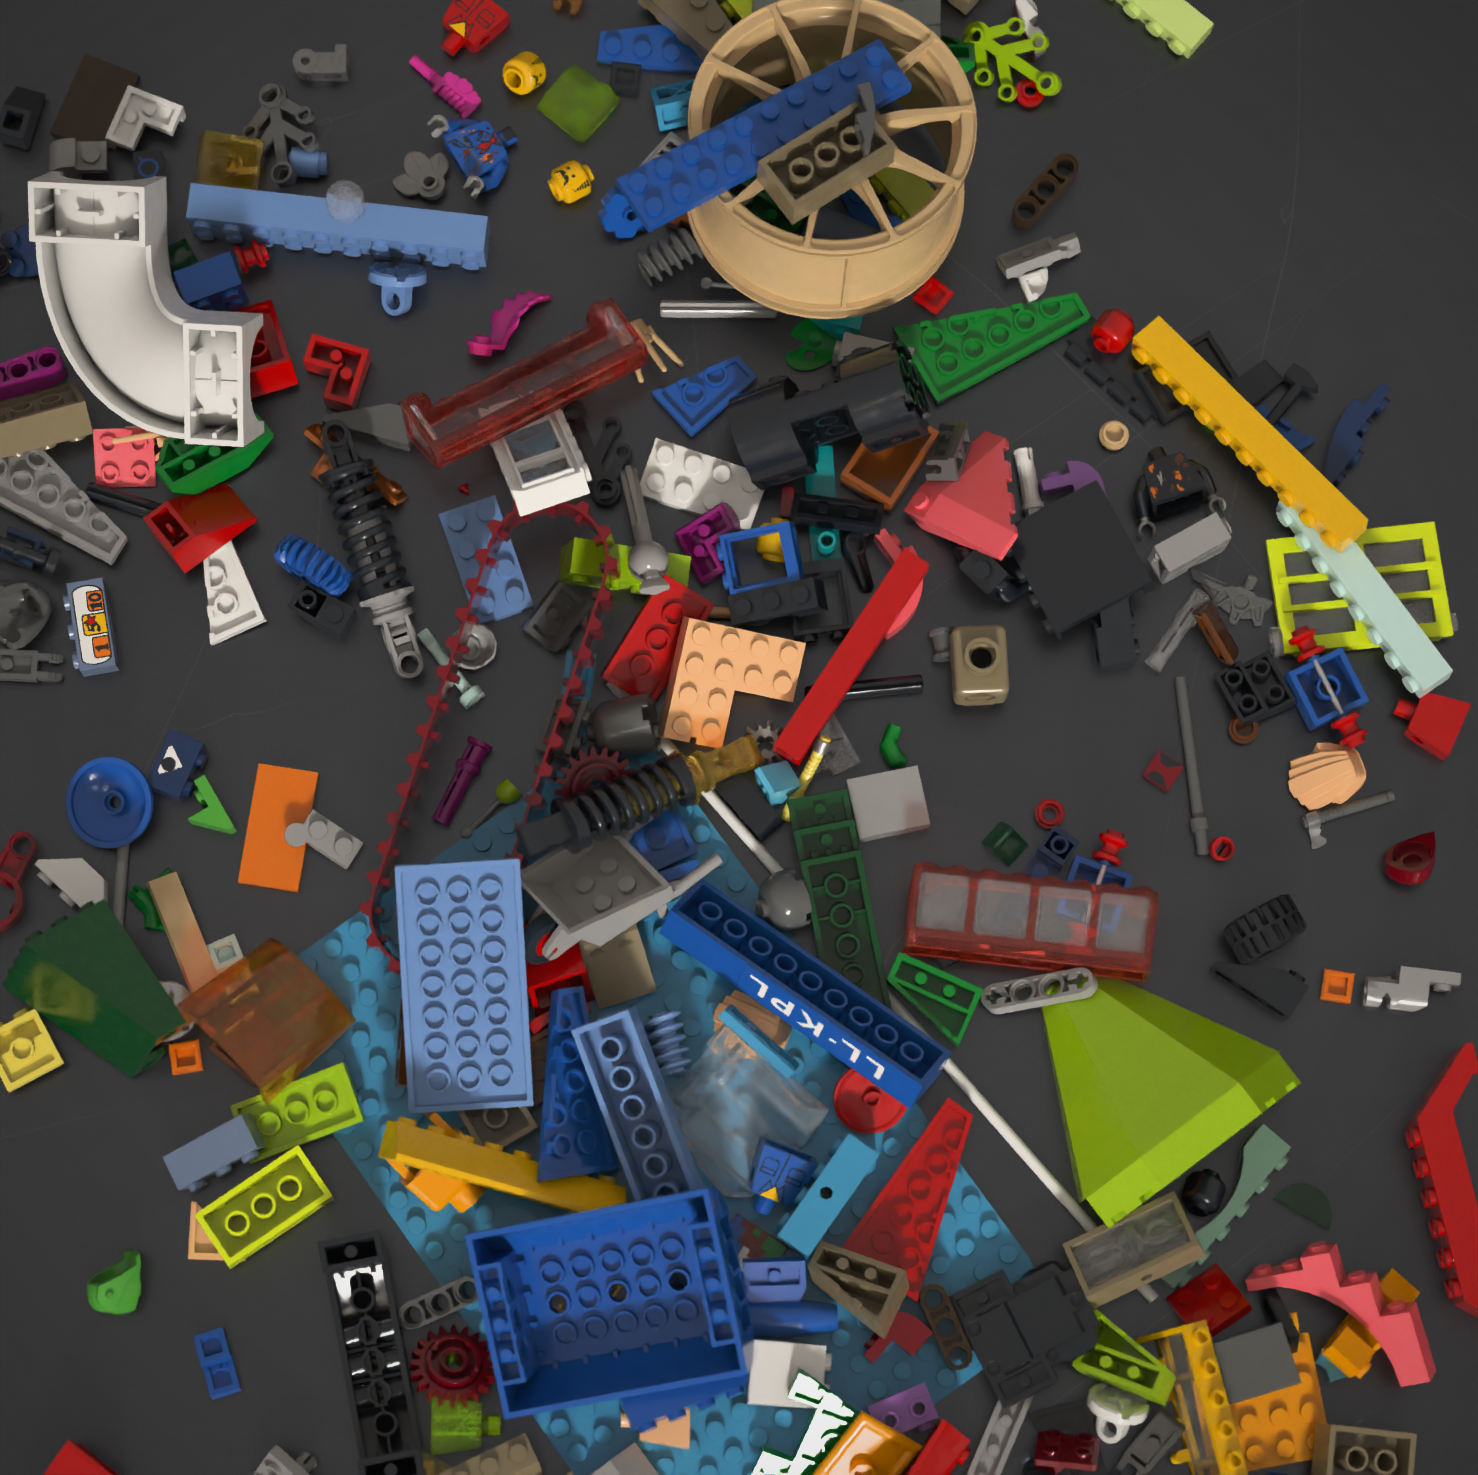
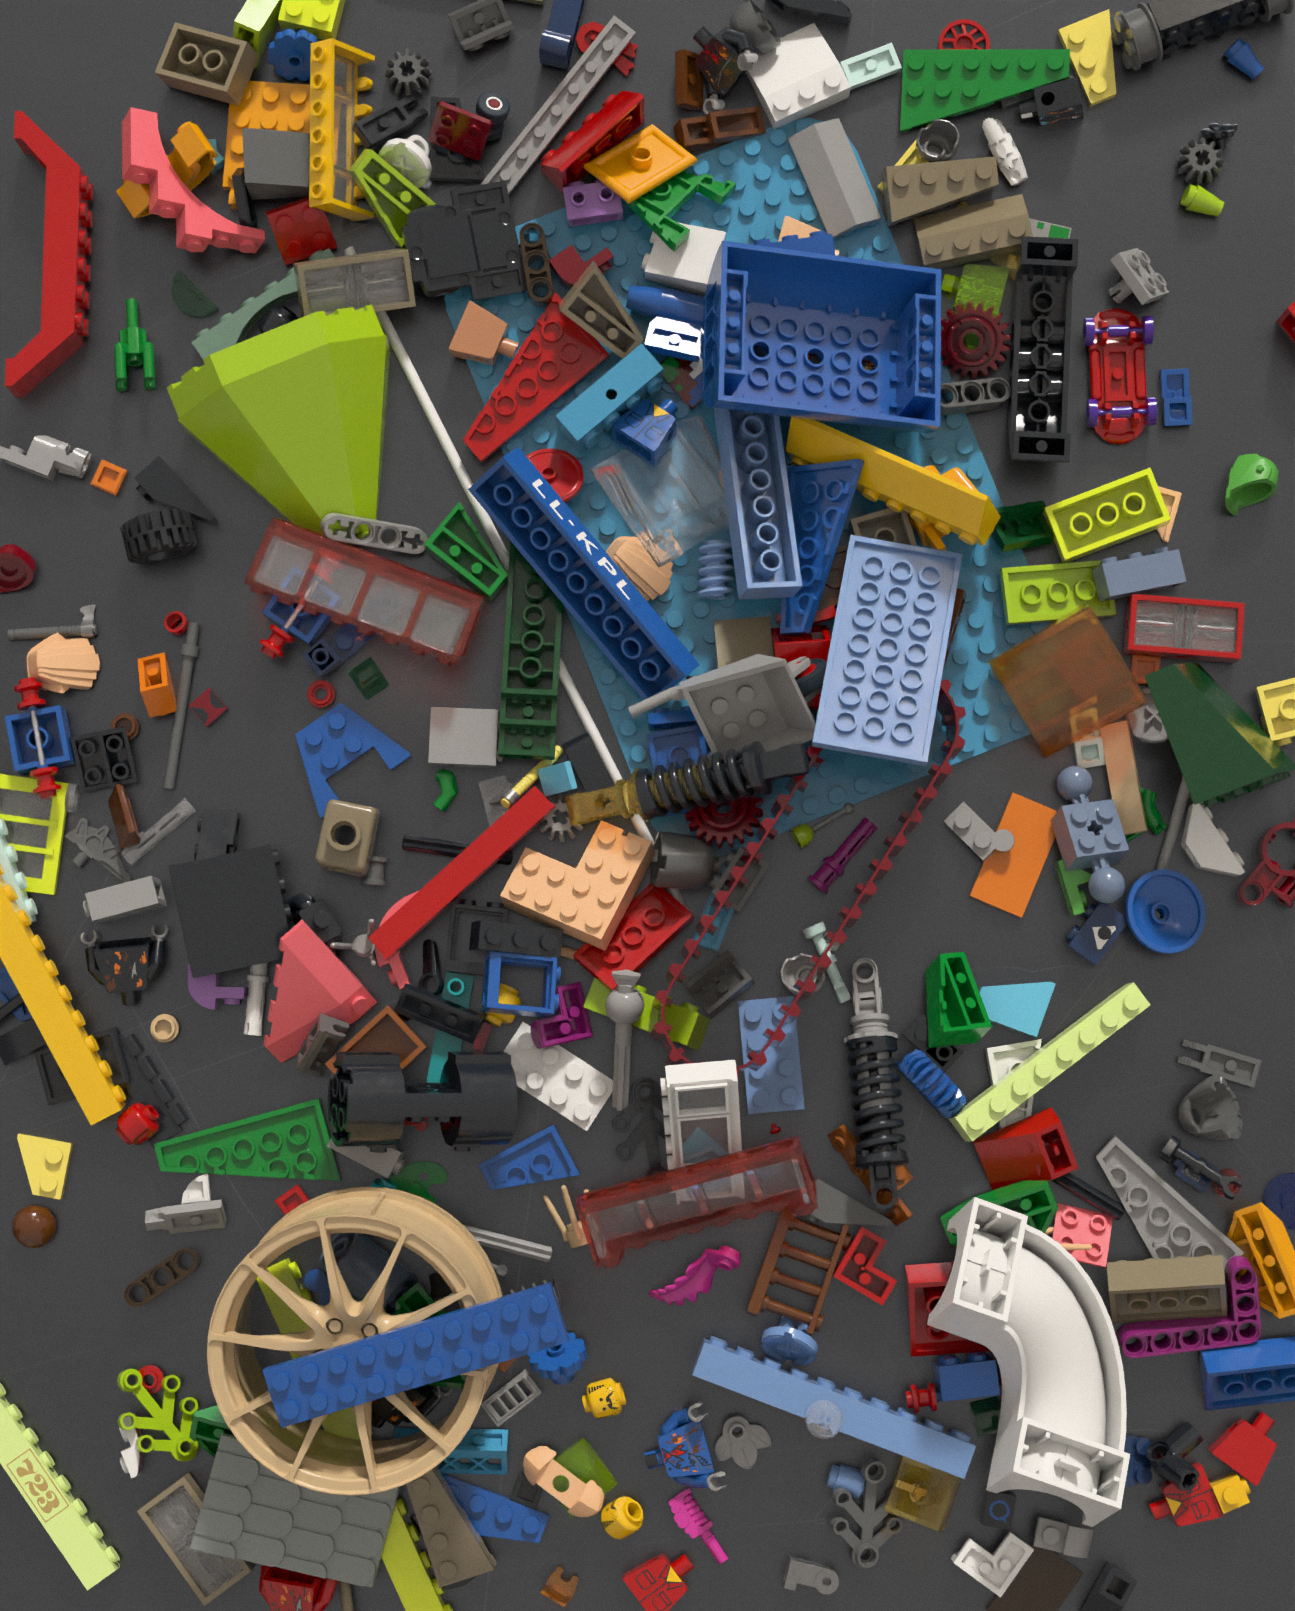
camera: 160 degrees left, 5 degrees up
brick [63,578,120,677] -> none
dark azure tile [718,1004,800,1079] -> none
dark grey cylinder [755,868,812,931] -> none
dark tan brick [756,101,896,225] -> none
dark grey slope [854,81,875,156] -> none
none -> reddish brown hair [12,1204,56,1248]
none -> light yellow wing [17,1134,73,1200]
none -> green plant [114,298,155,391]
none -> orange slope [137,652,177,718]
none -> blue wing [295,703,412,819]
none -> light grey plant [330,919,376,966]
none -> nougat torso [448,301,519,365]
none -> light nougat piece [523,1446,605,1517]
none -> reddish brown fence [745,1203,851,1336]
none -> green wedge [925,952,992,1048]
none -> yellowish green brick [948,982,1150,1142]
none -> medium azure slope [978,982,1056,1038]
none -> dark green bracket [991,500,1054,552]
none -> sand blue brick [1051,765,1129,903]
none -> red piece [1083,308,1157,444]
none -> clear brick [1123,594,1245,663]

